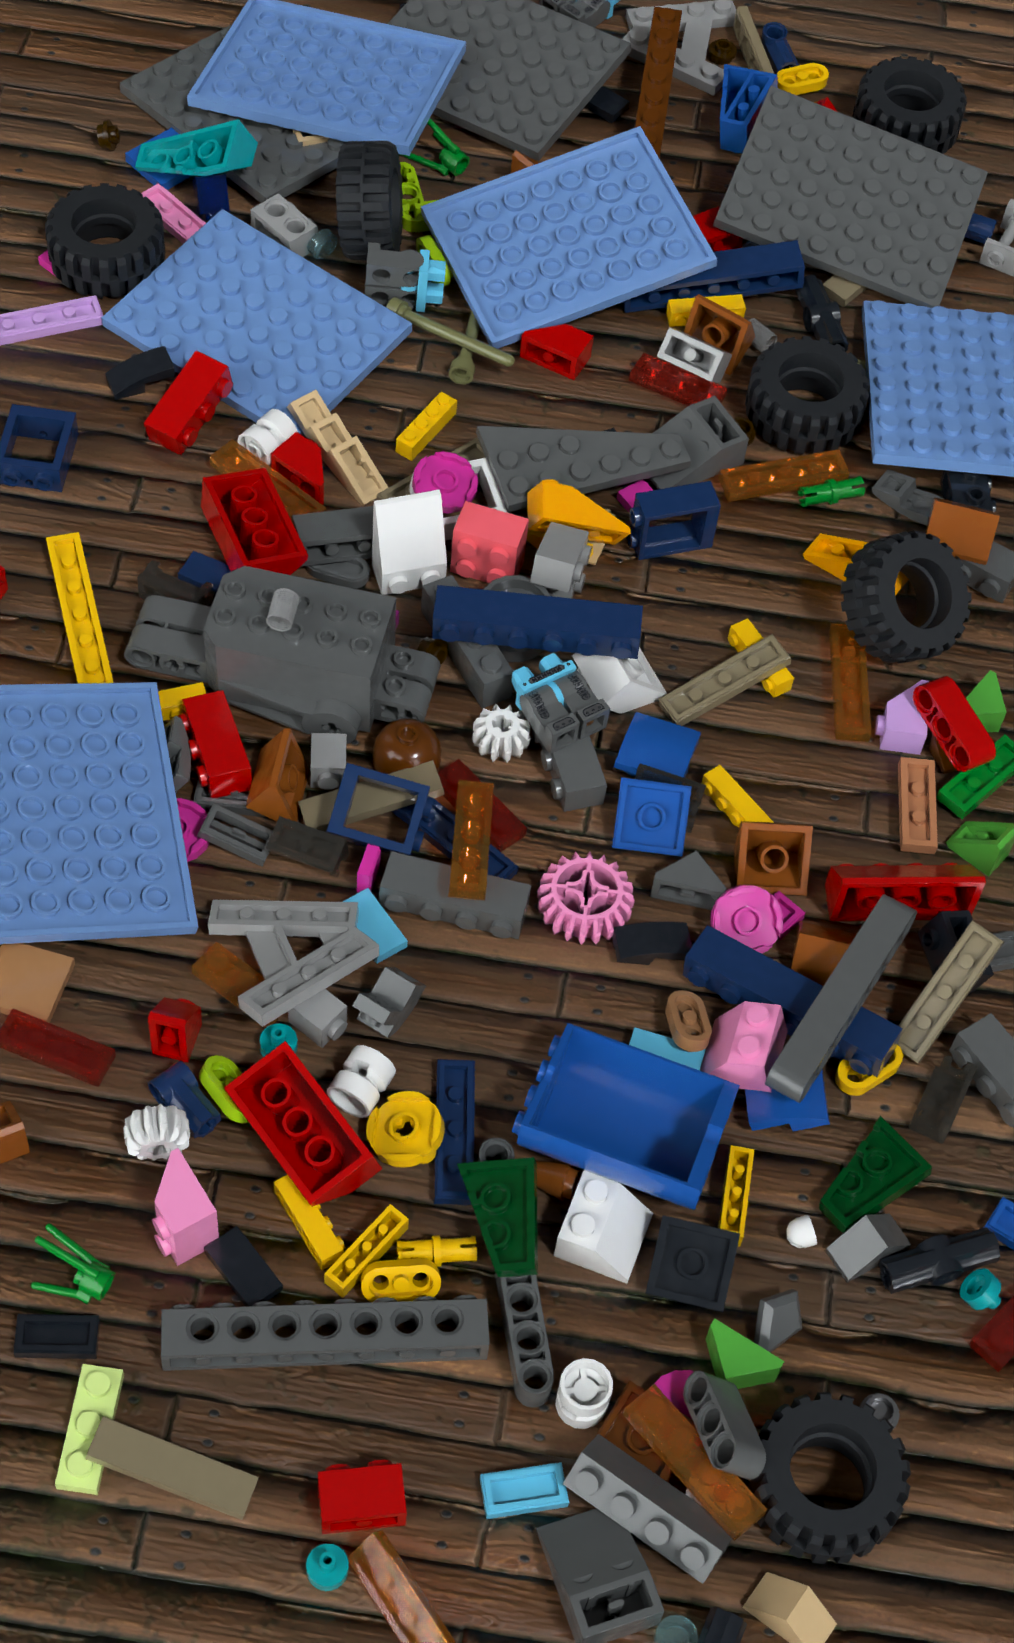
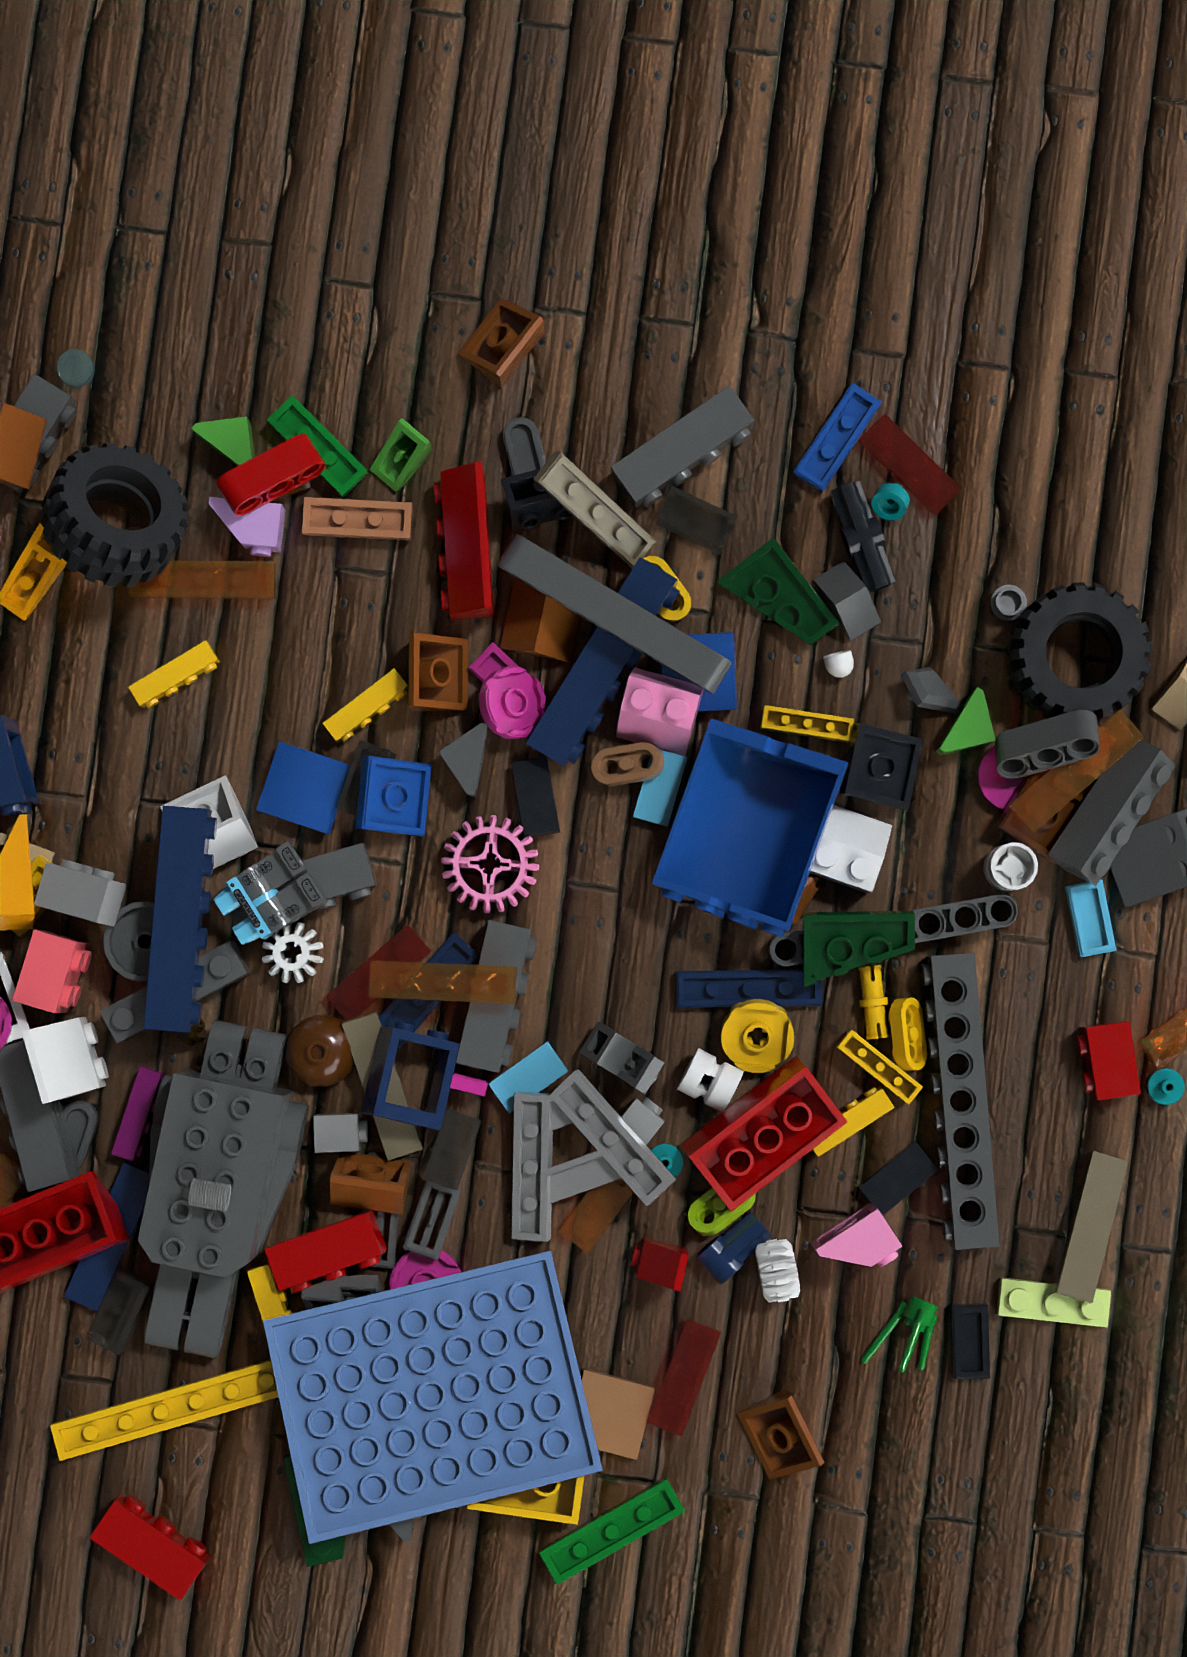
camera: 85 degrees left, 30 degrees up
dark tan tile [658,634,791,726] -> none

